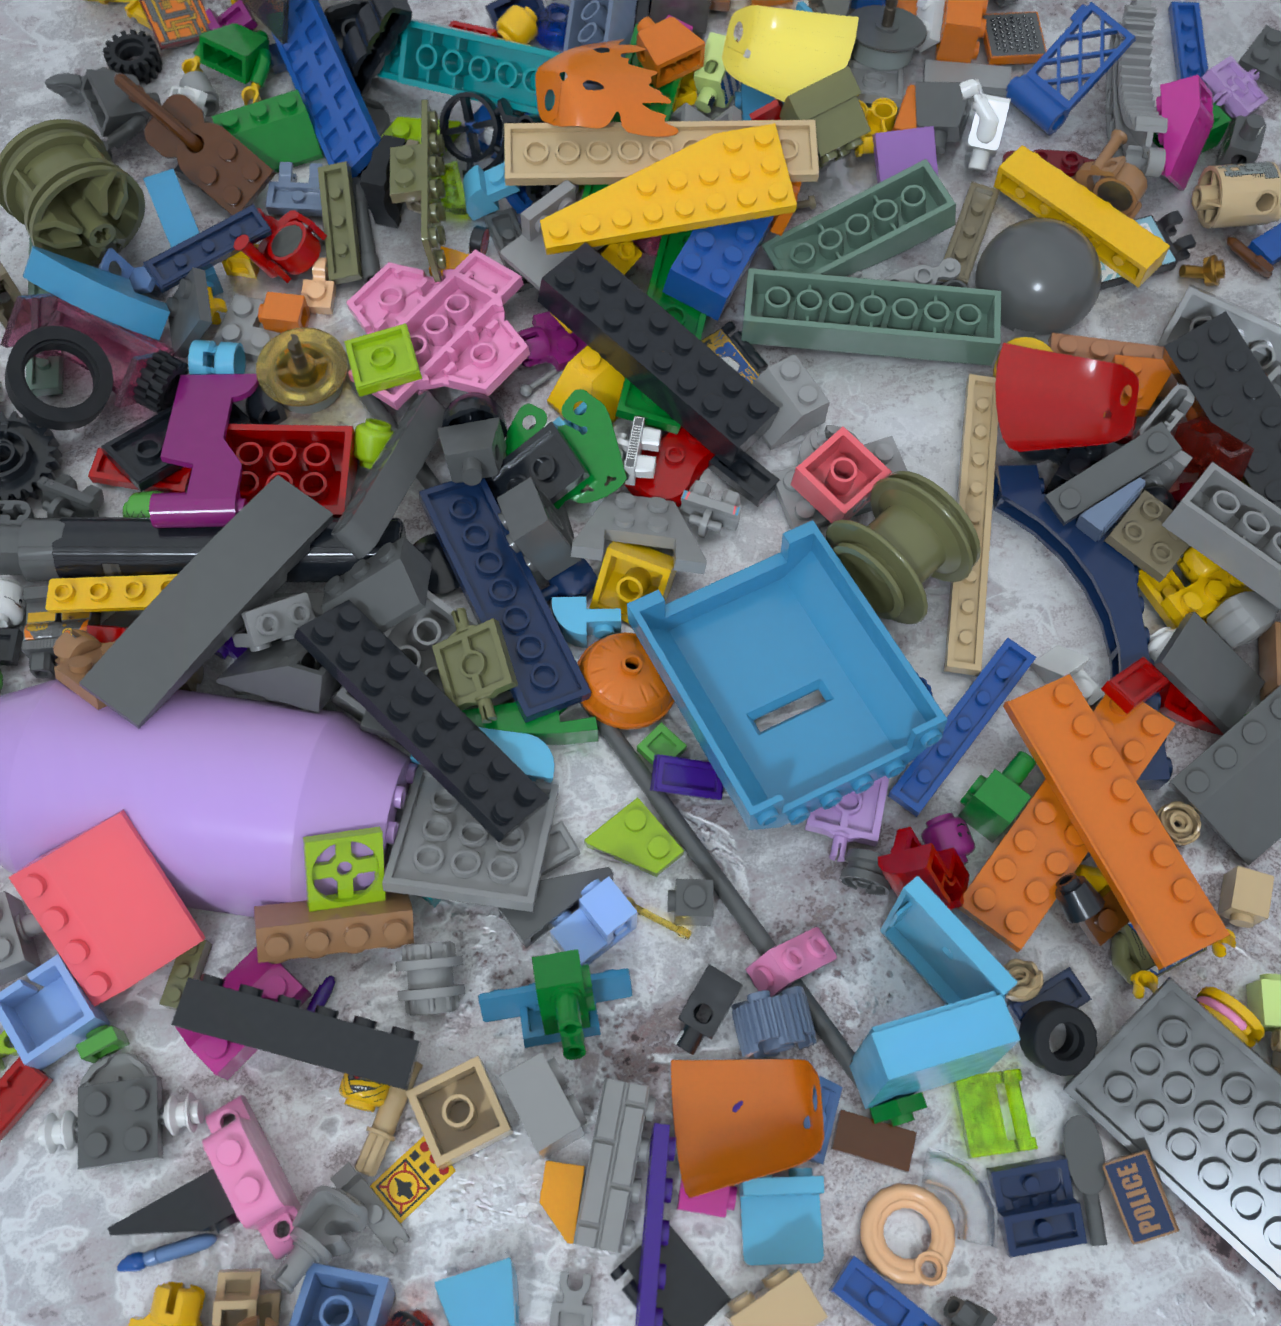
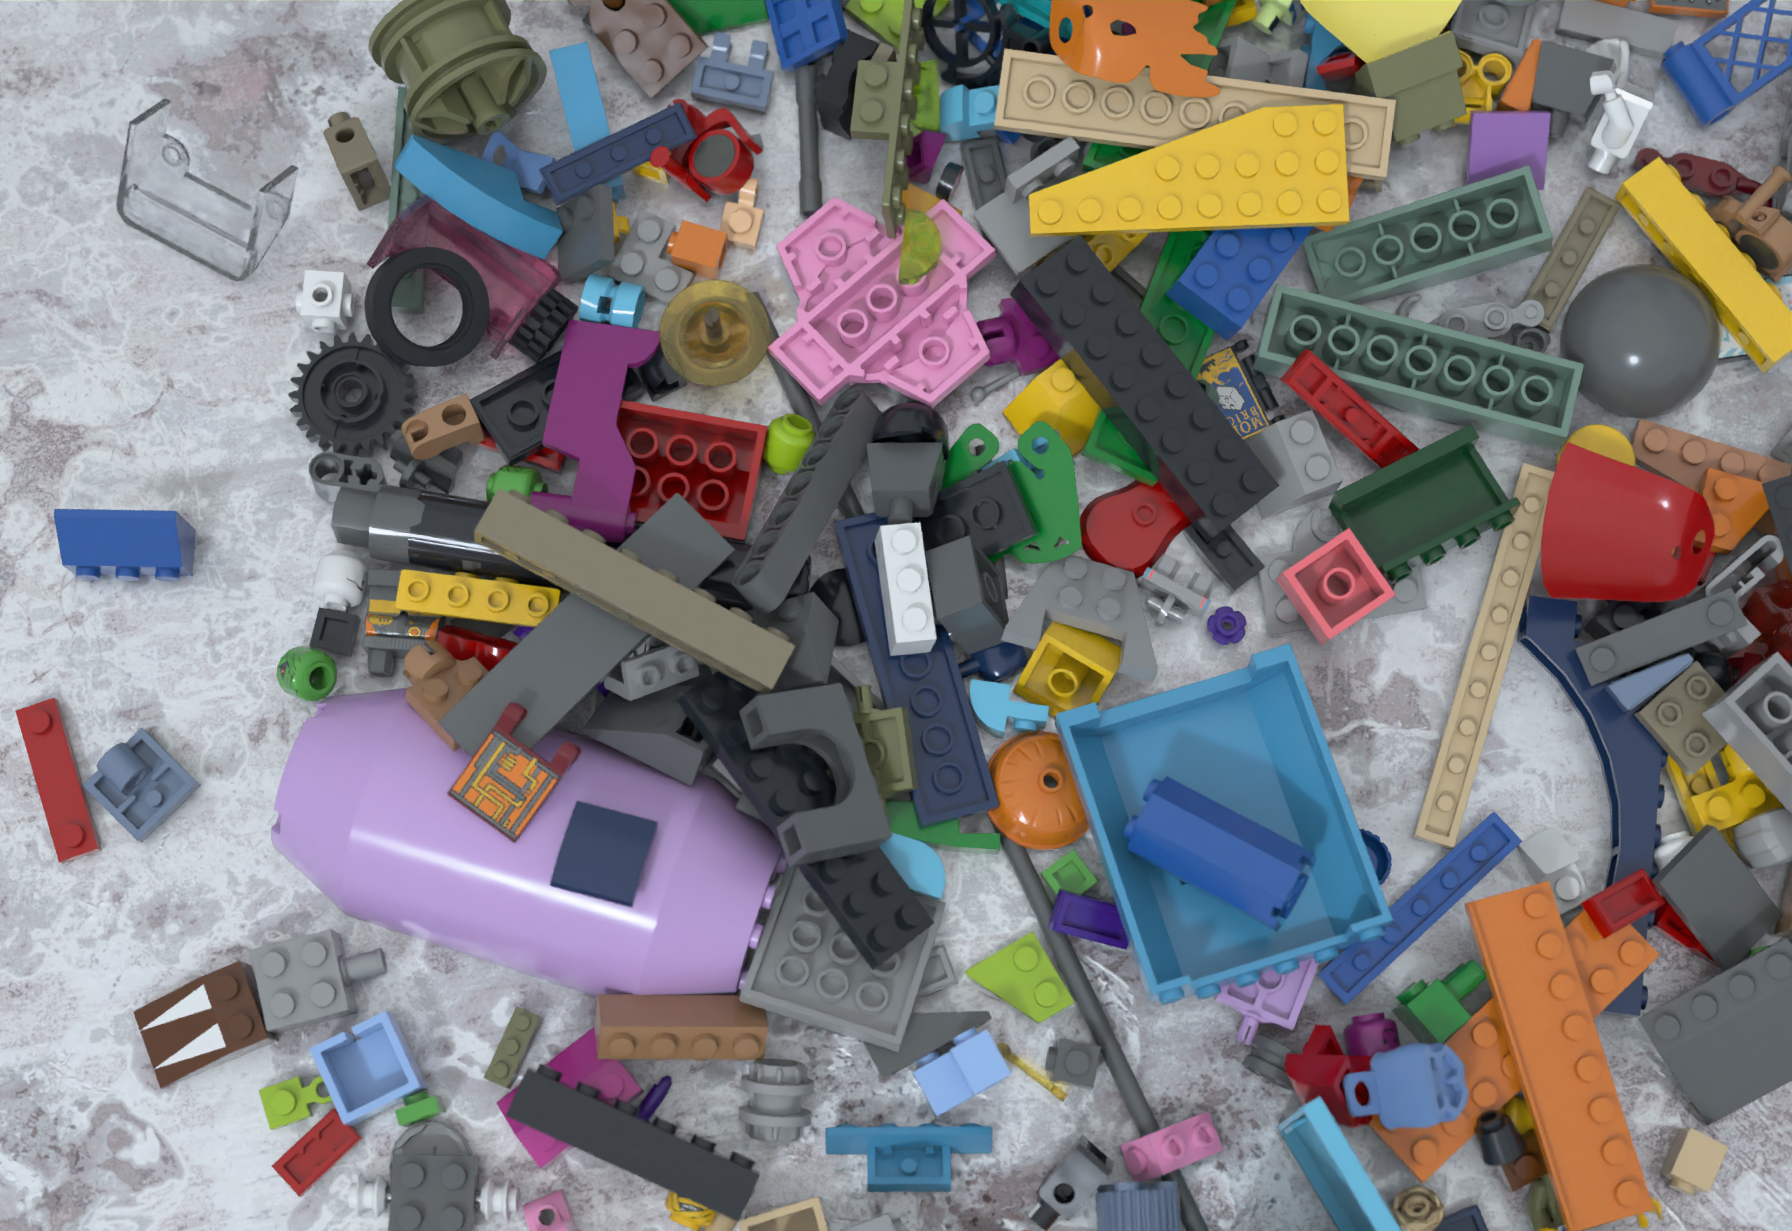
camera: 10 degrees right, 10 degrees up
coral slope [8,810,206,1007] -> none
lime piece [303,827,386,912] -> none
olive plate [317,161,363,285] -> none
lime tile [344,323,422,397] -> none
green brick [532,949,596,1060] -> none
white hips [616,417,661,486] -> none
olive wheel [826,471,981,624] -> none
tan plate [1156,801,1201,846] -> none
none -> medium nougat leg [401,393,485,460]
none -> flag [447,702,582,843]
none -> dark tan brick [474,488,795,695]
none -> dark blue slope [550,801,658,908]
none -> dark grey arch [739,683,893,867]
none -> white brick [875,522,937,656]
none -> clear neon green plate [898,208,942,285]
none -> magenta slope [906,130,946,184]
none -> blue brick [1123,776,1316,932]
none -> dark purple plate [1207,606,1247,645]
none -> red plate [1280,349,1419,469]
none -> dark green panel [1328,424,1521,584]
none -> medium blue piece [1344,1043,1469,1130]

